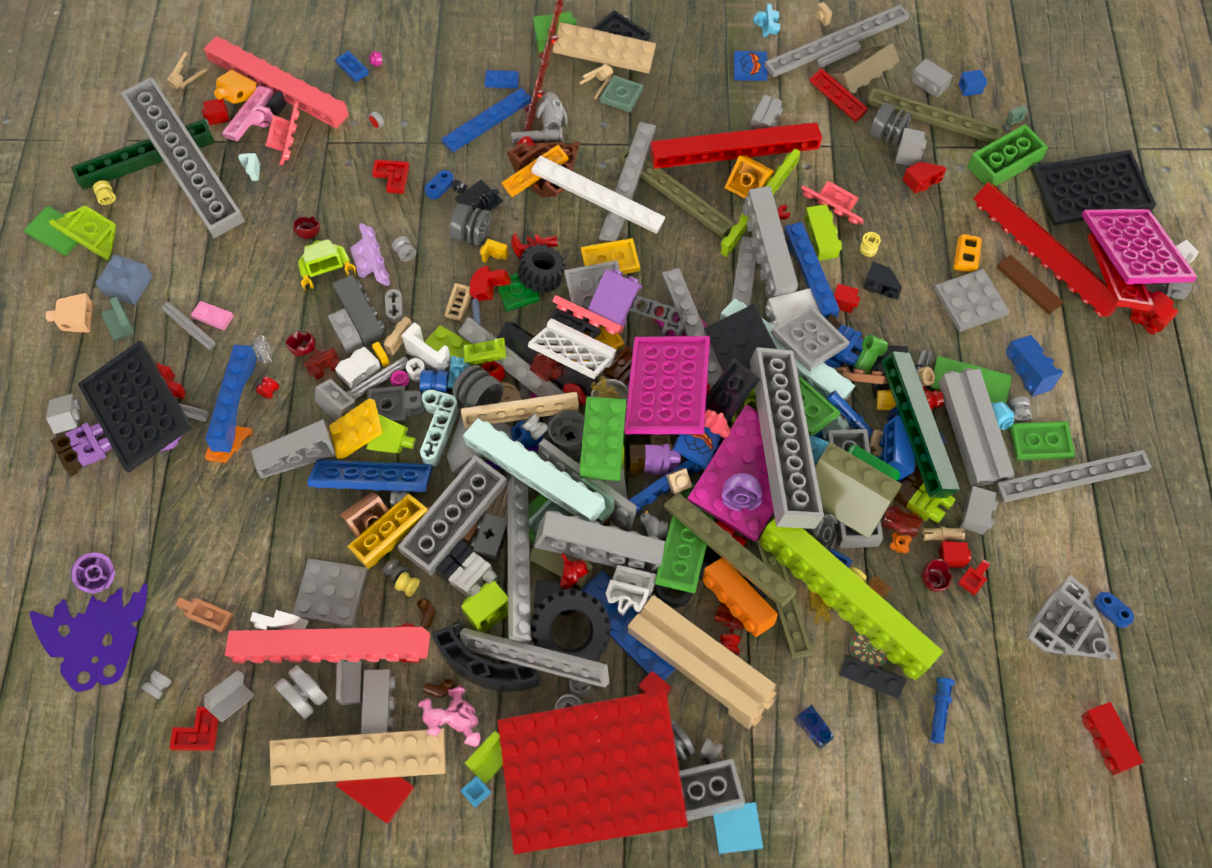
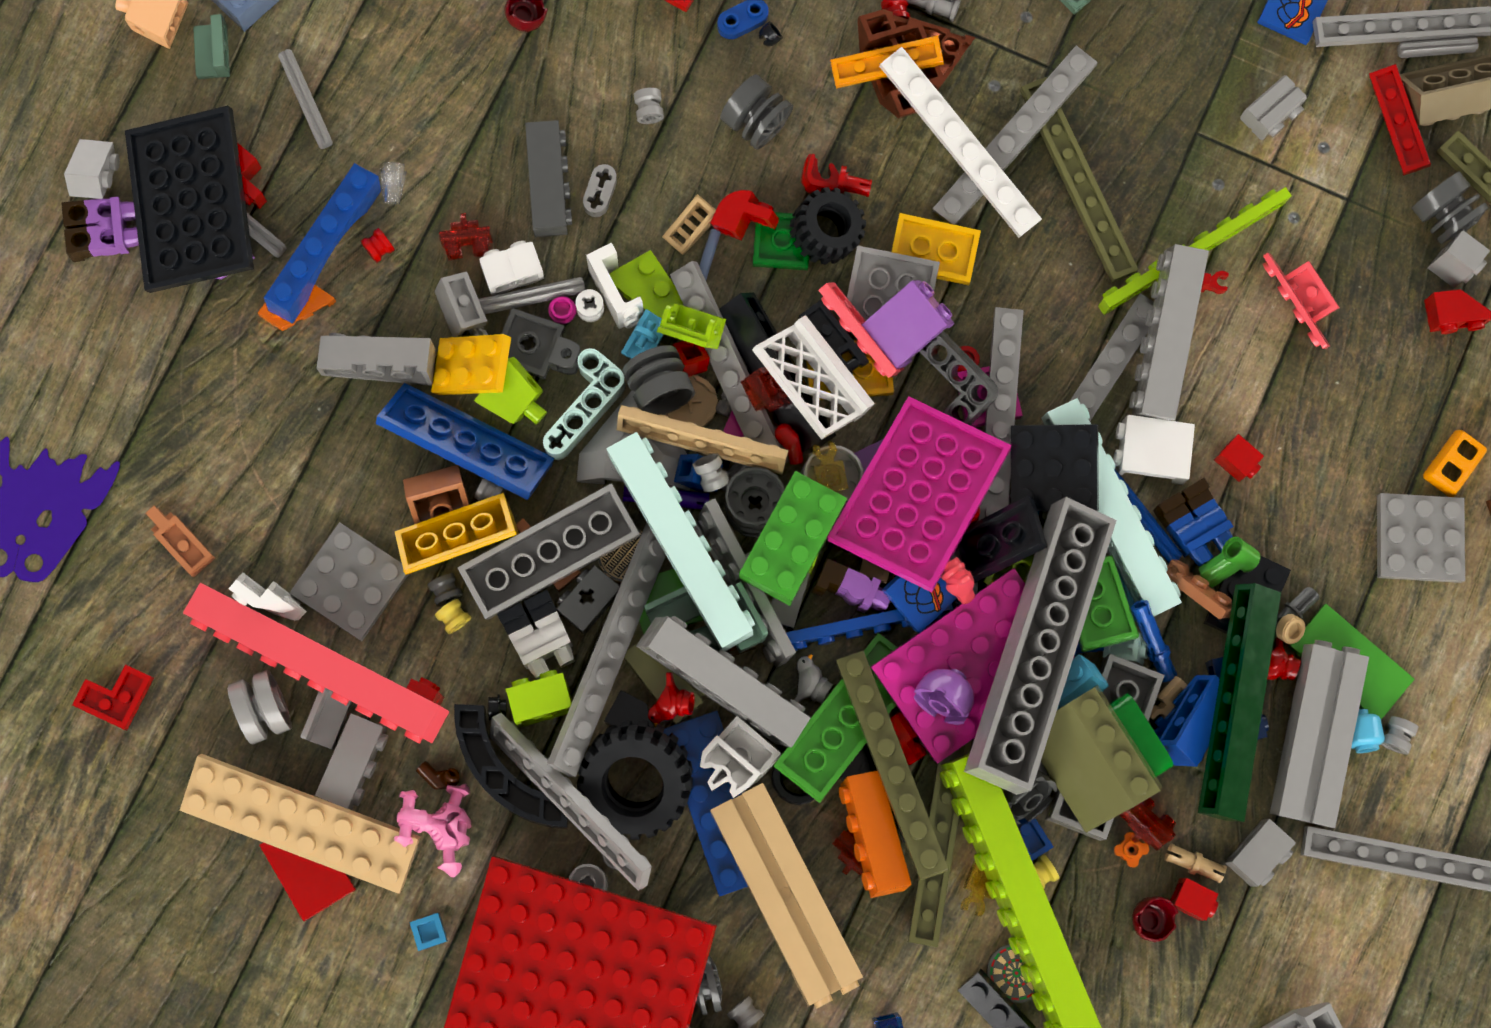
camera: 15 degrees right, 15 degrees up
medium lavender cylinder [70,552,115,593] -> none
light grey wheel [141,670,172,700] -> none
bright pink plate [191,301,234,331] -> none
light grey panel [204,670,254,722] -> none
dark red hair [285,331,316,357] -> none
lime torso [298,239,356,291] -> none
light grey brick [328,308,364,355] -> none
lavender bracket [350,223,390,286] -> none
yellow tile [372,342,390,367] -> none
tan plate [384,317,412,356] -> none
reddish brown arm [417,598,436,629] -> none
blue wheel [420,369,450,394] -> none
black hinge [455,180,503,211] -> none
lime panel [465,731,503,784] -> none
yellow bracket [480,239,509,263] -> none
reddish brown plate [603,346,633,385] -> none
red panel [638,671,671,696] -> none
red brick [650,122,823,169] -> none
tan plate [666,468,692,494] -> none
red wheel [720,634,741,656] -> none
light orange slope [724,156,775,199] -> none
light grey plate [771,305,850,371] -> none
blue arch [784,222,840,320] -> none
lime brick [804,204,842,261] -> none
light yellow wheel [860,232,881,257] -> none
black slope [863,262,902,300] -> none
clear orange plate [867,575,892,599] -> none
yellow tile [876,390,897,410] -> none
lime hips [893,465,956,523] -> none
red plate [958,559,990,596] -> none
blue wedge [1006,335,1064,397] -> none
bright green tile [1009,421,1075,461] -> none

